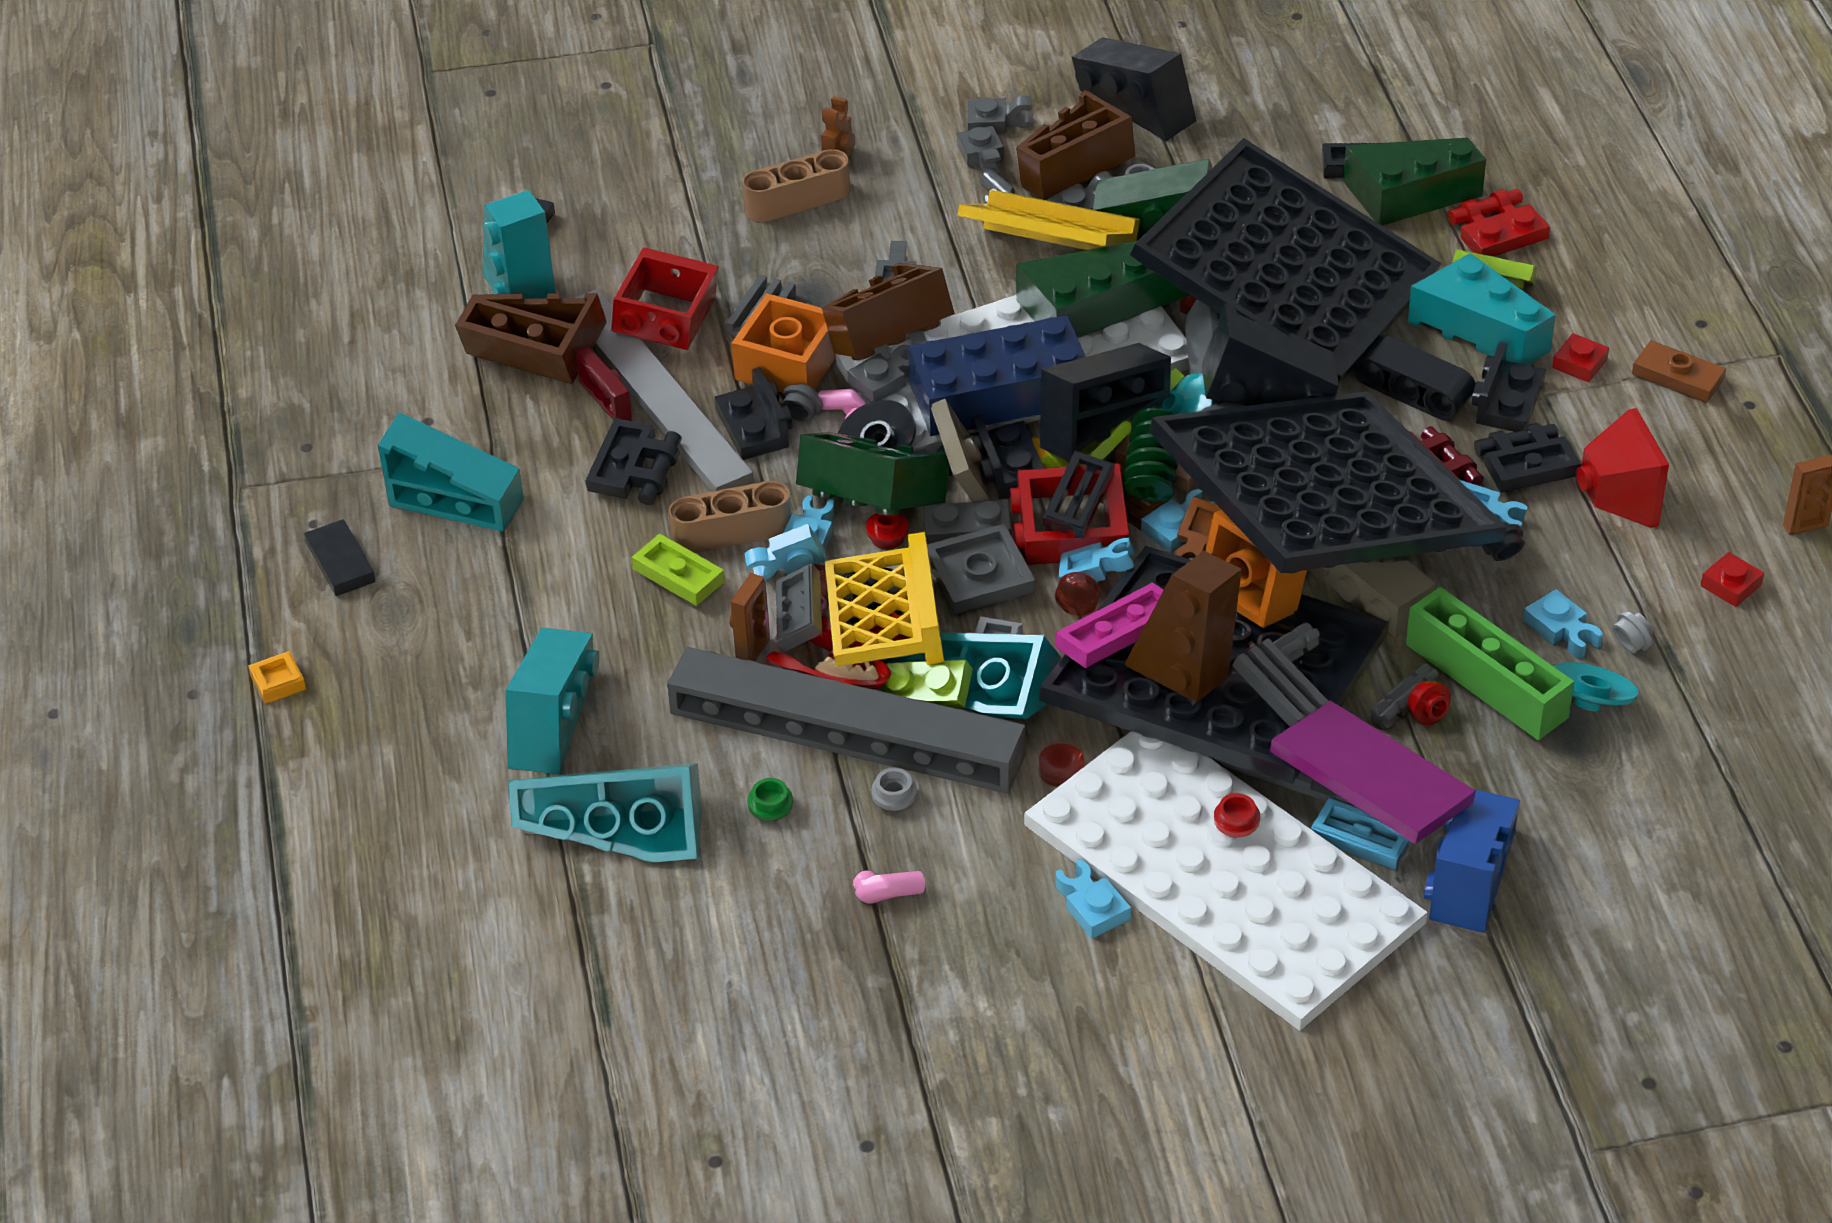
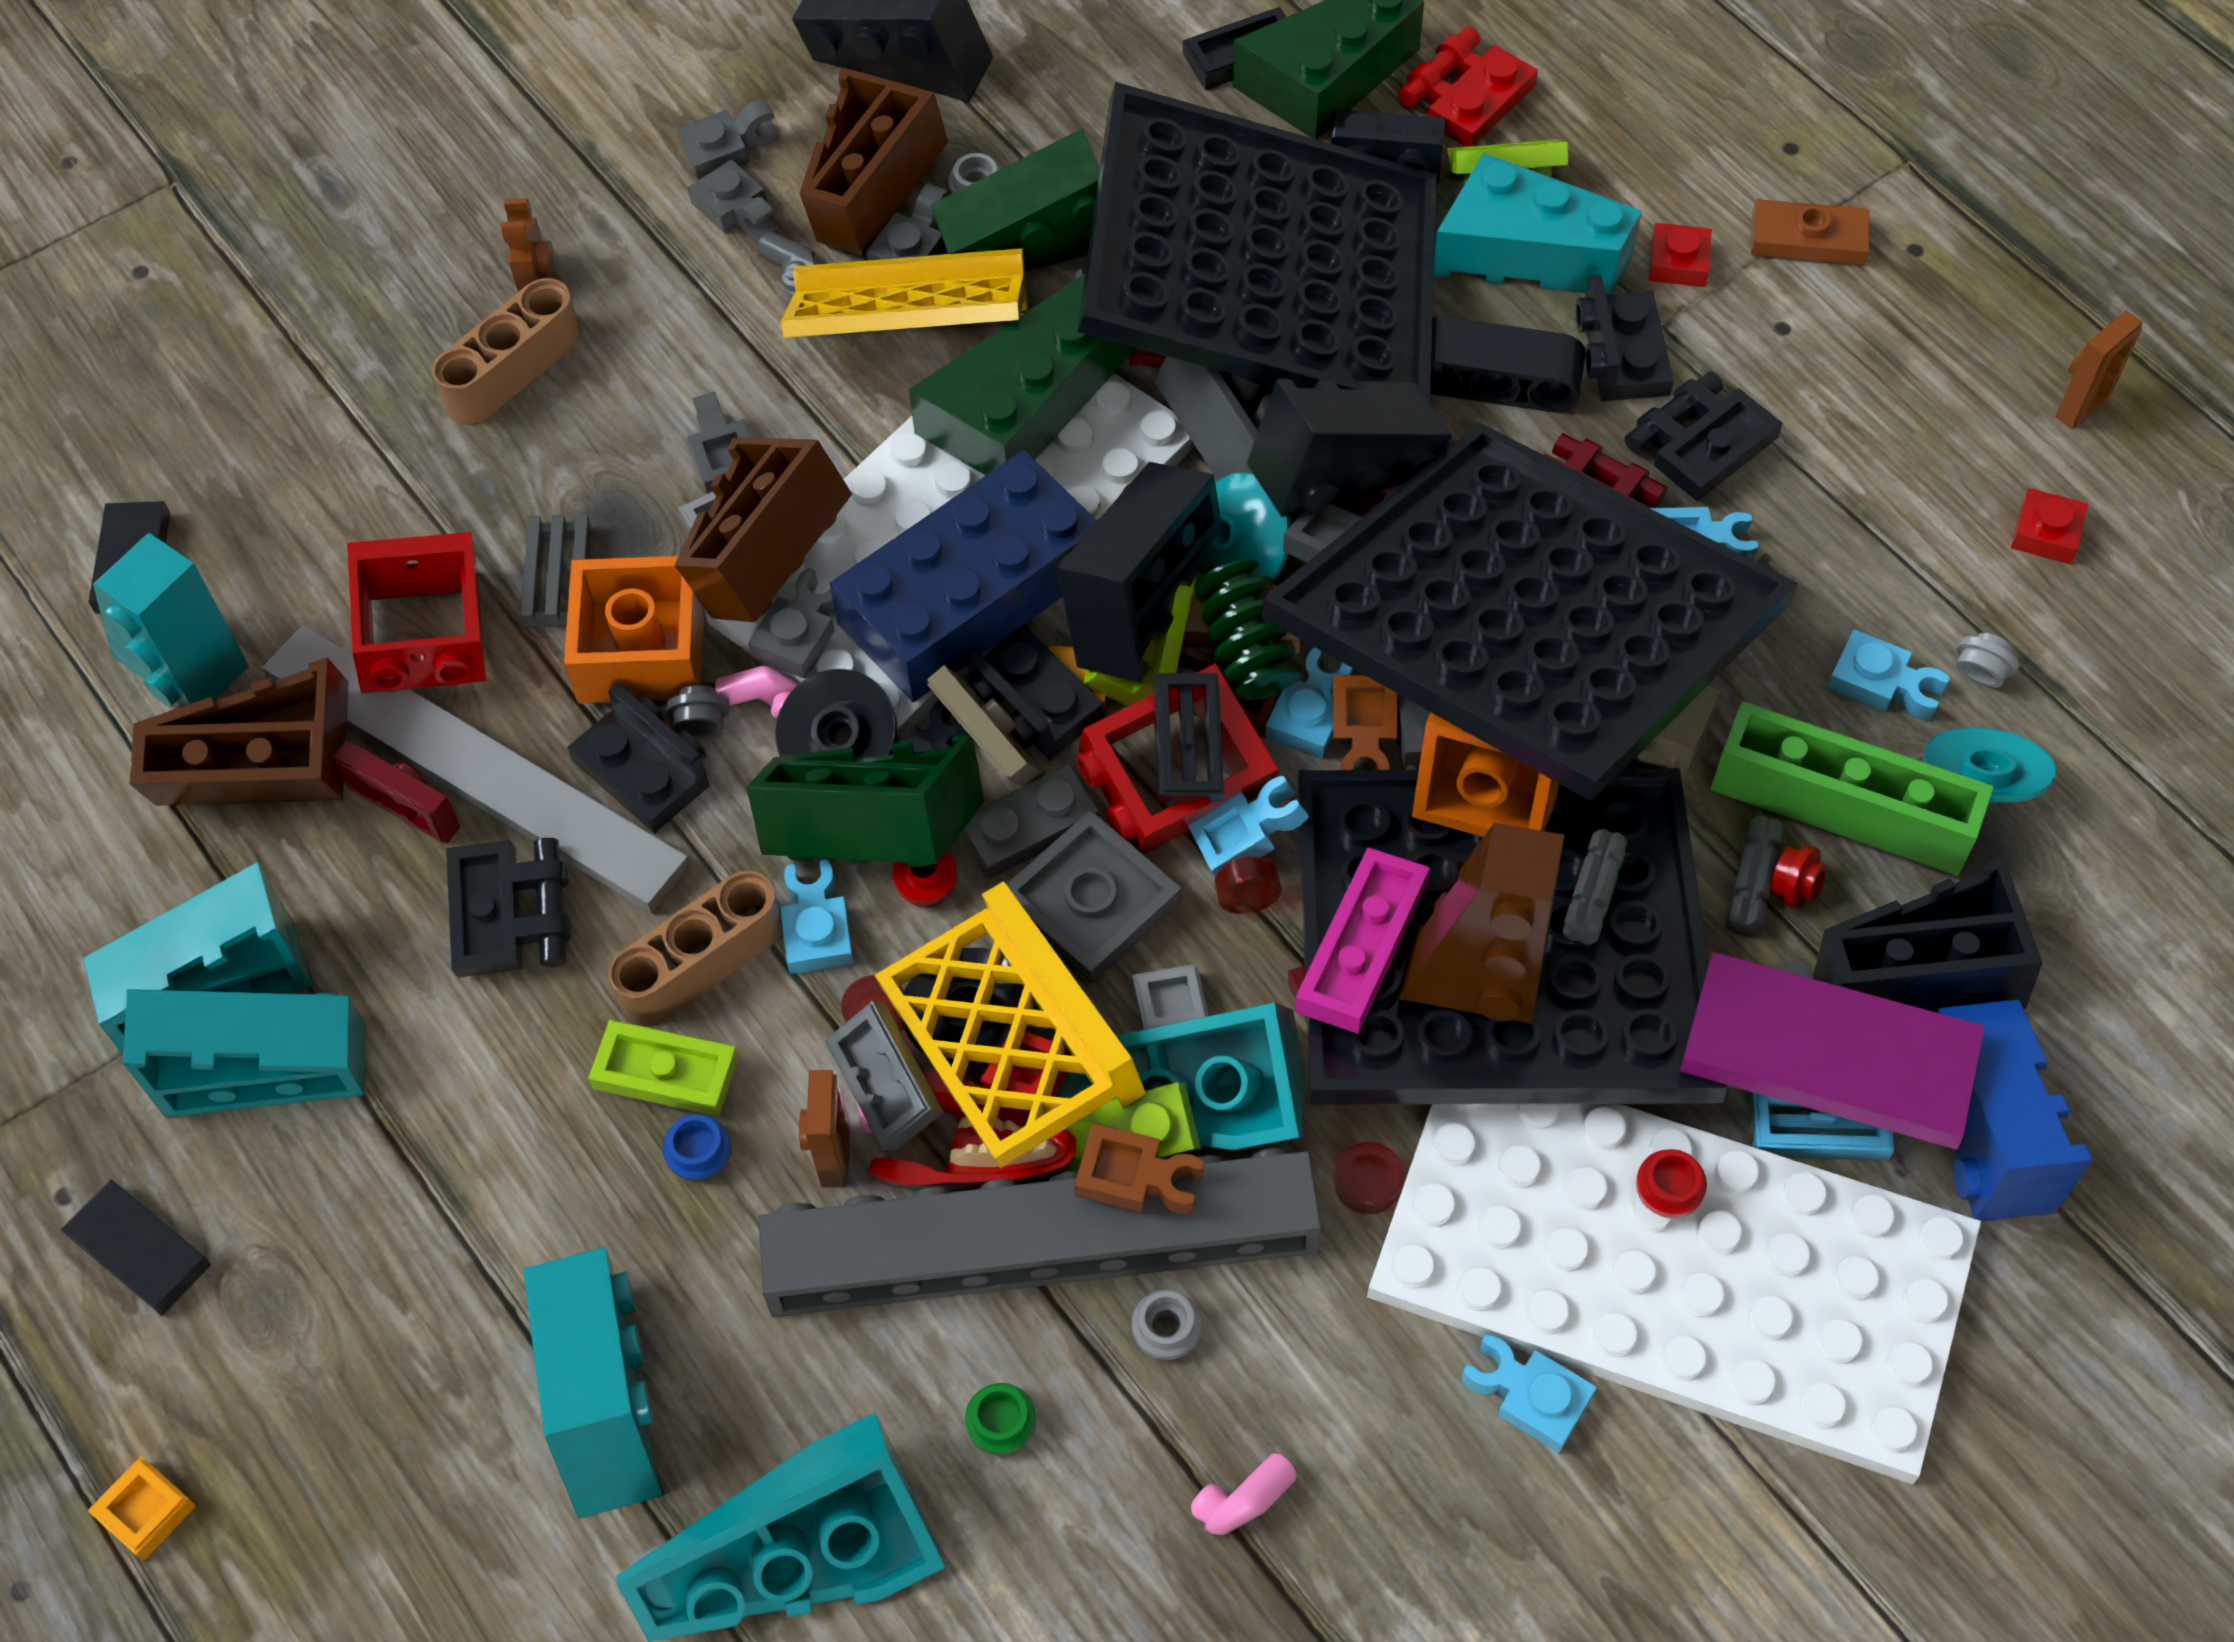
camera: 25 degrees left, 15 degrees up
medium azure plate [744,524,827,580] -> none
dark grey tile [1232,638,1329,727] -> none
red slope [1577,408,1669,528] -> none
none -> wedge [83,862,312,1052]
none -> blue plate [663,1114,731,1181]
none -> dark orange plate [1074,1123,1204,1214]
none -> black bracket [1331,109,1445,183]
none -> black wedge [1813,857,2043,1013]

